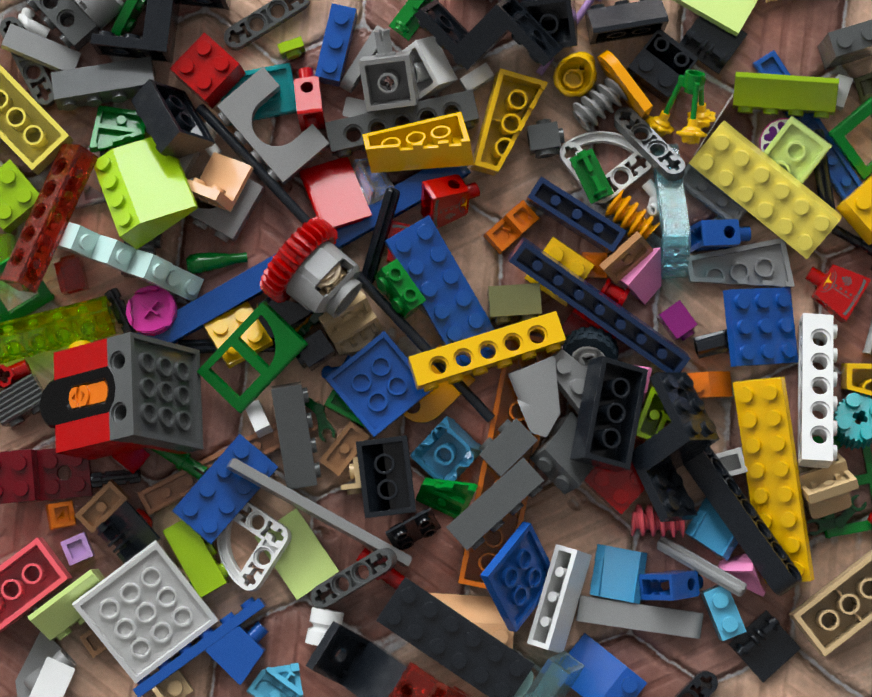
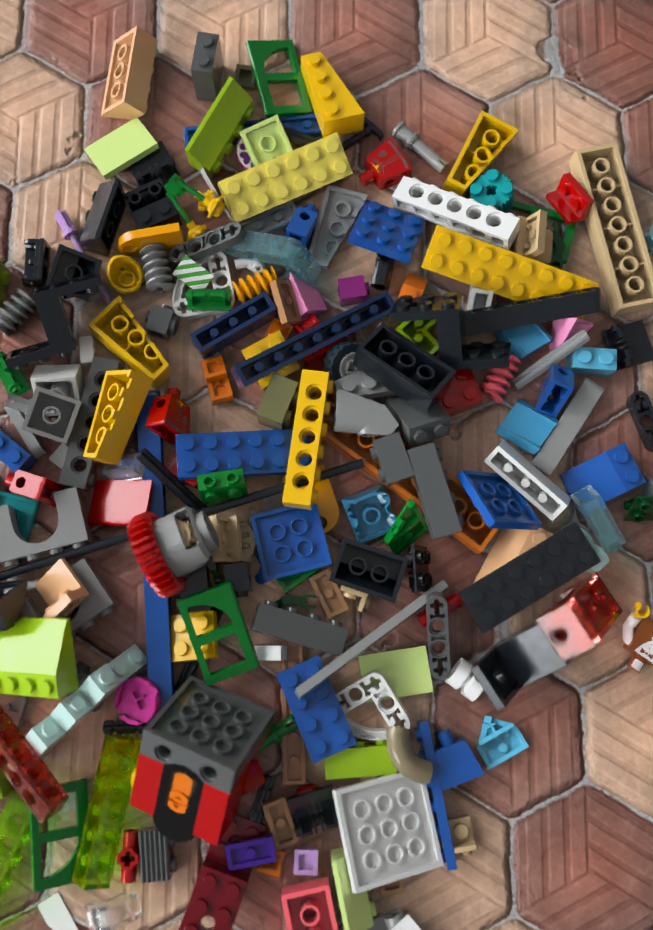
camera: 70 degrees left, 5 degrees down
clear red brick [54,255,90,295] -> none
green piece [186,252,248,274] -> none
none -> sticker [173,255,214,289]
none -> dark purple plate [225,834,277,871]
none -> dark tan cylinder [386,726,433,785]

